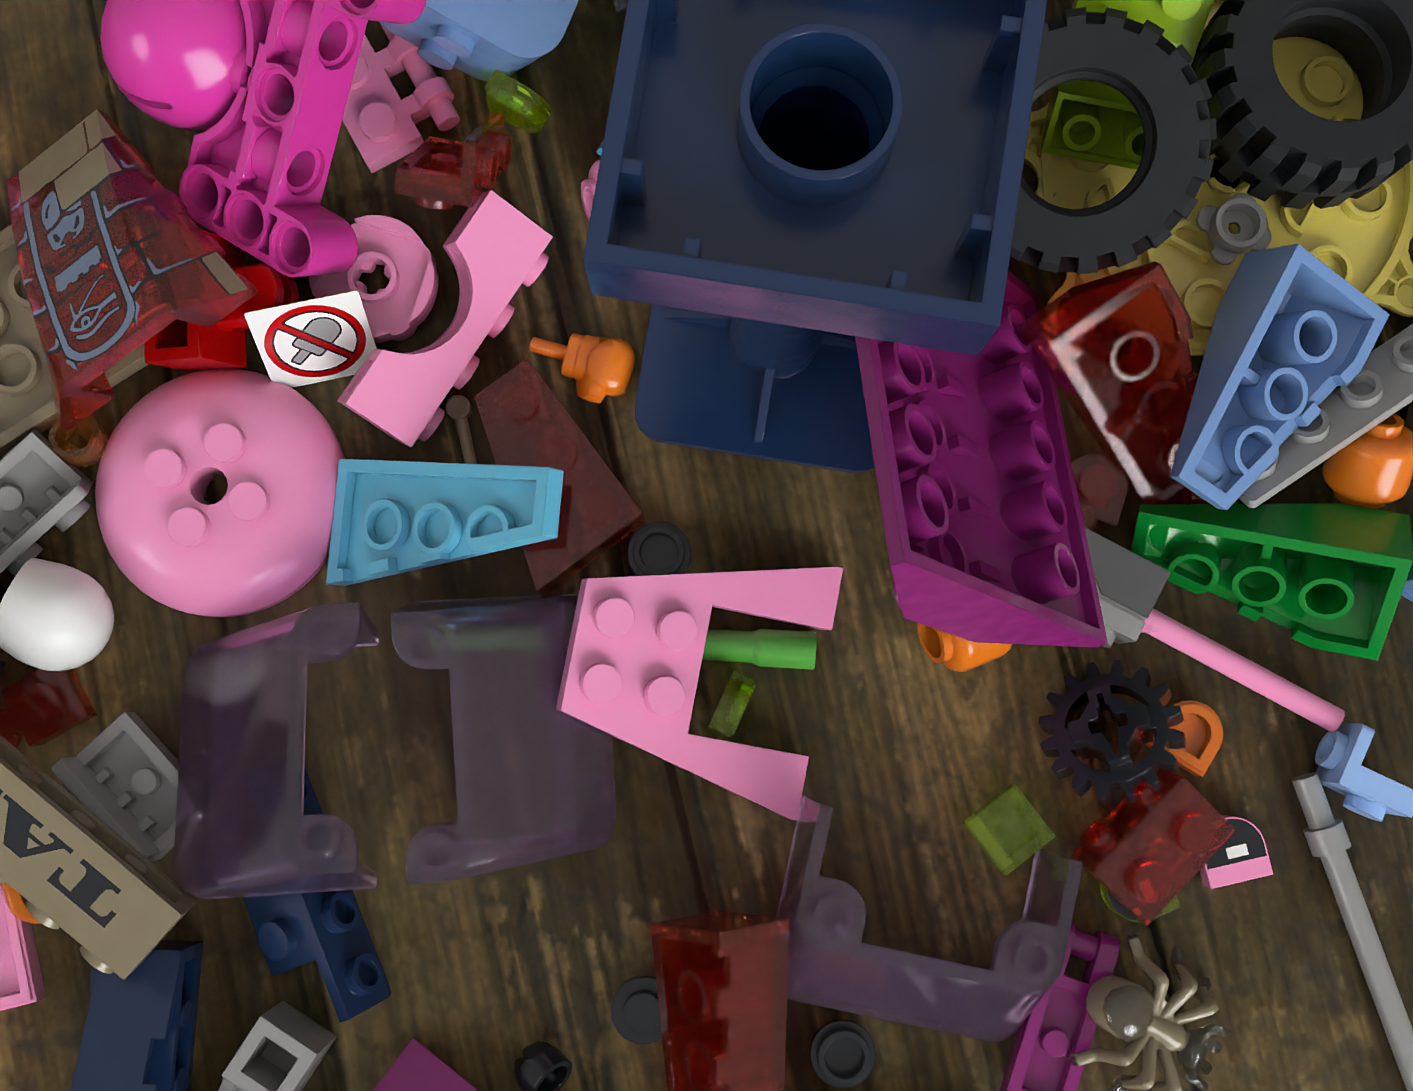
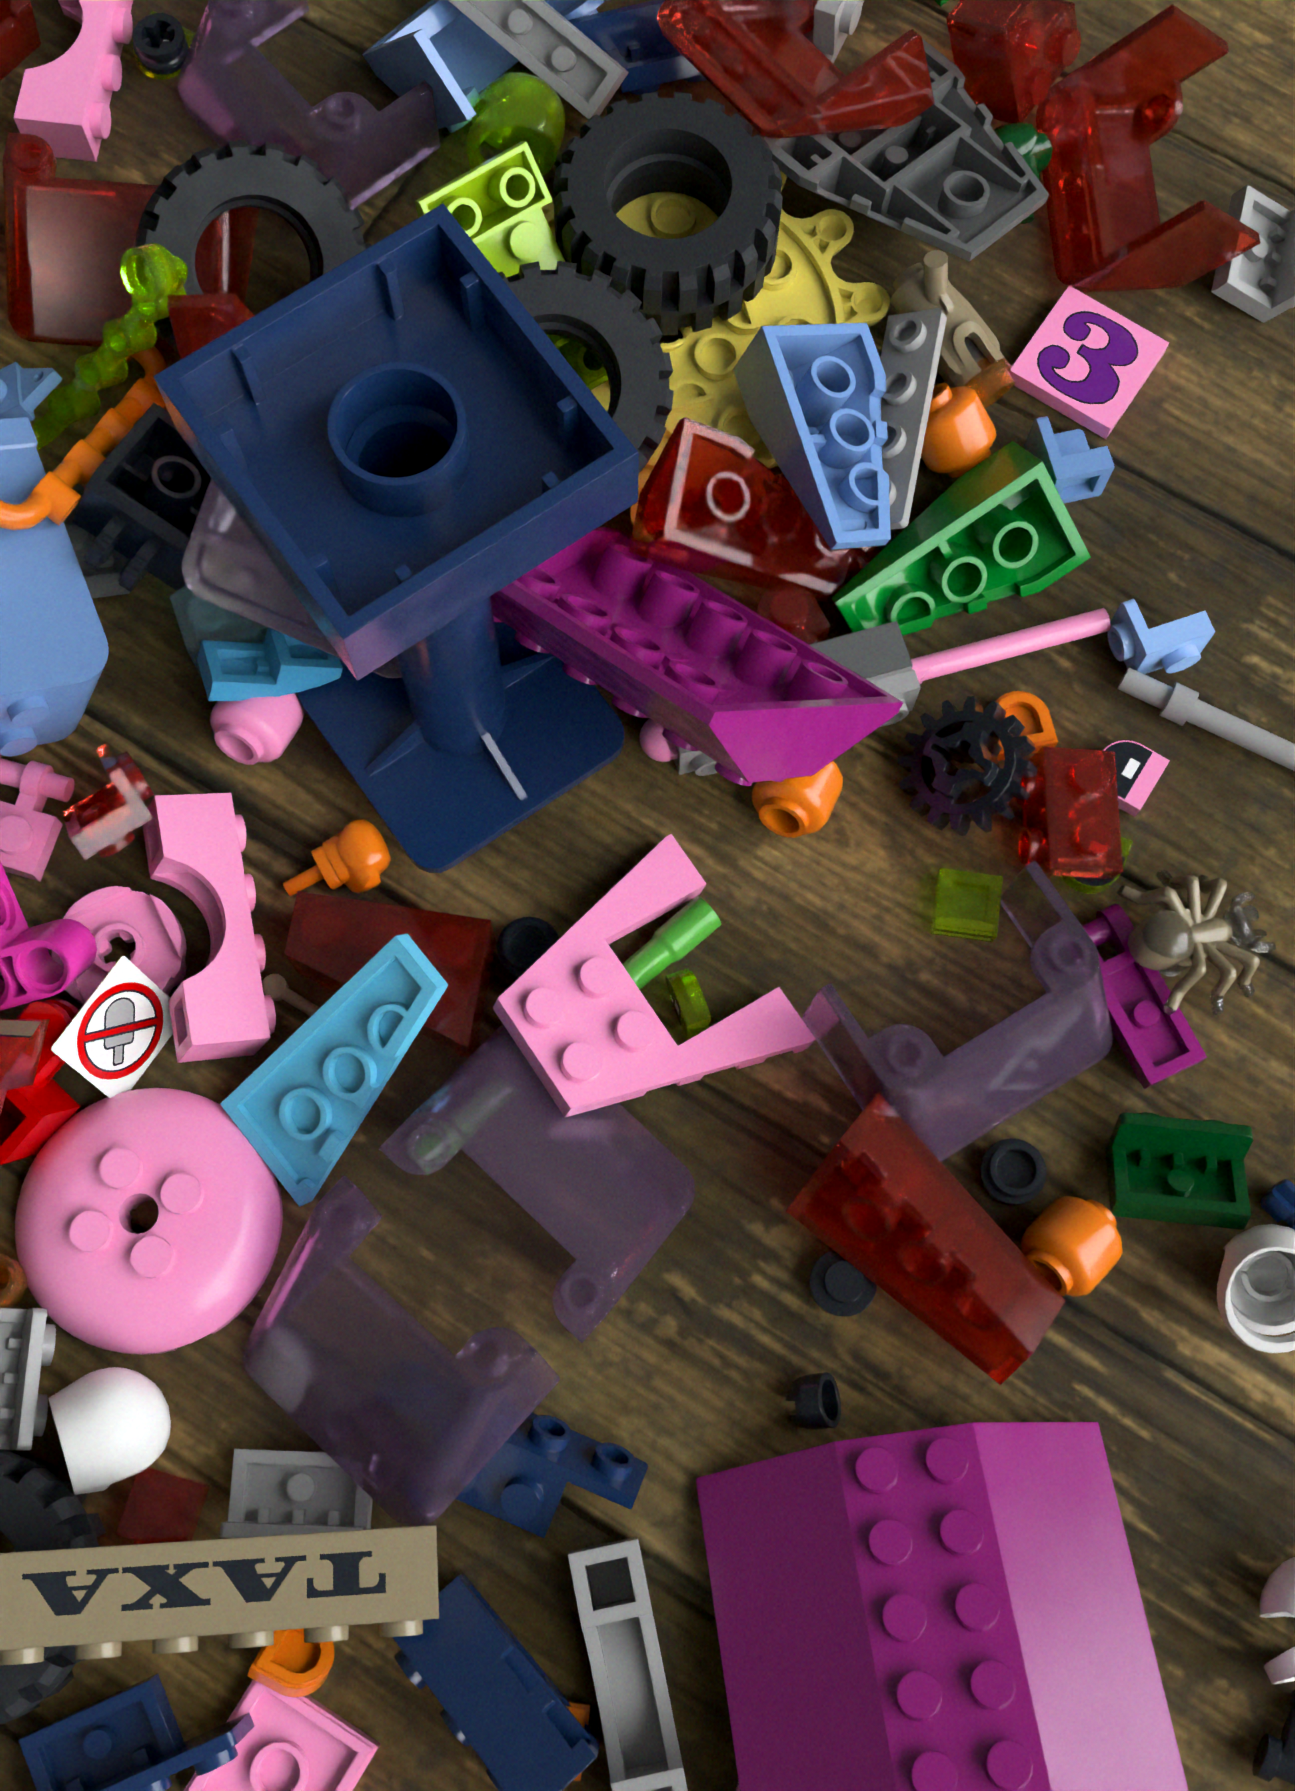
camera: 45 degrees left, 10 degrees down
clear neon green tile [485,70,552,133] -> none
light grey plate [1196,193,1271,265] -> none

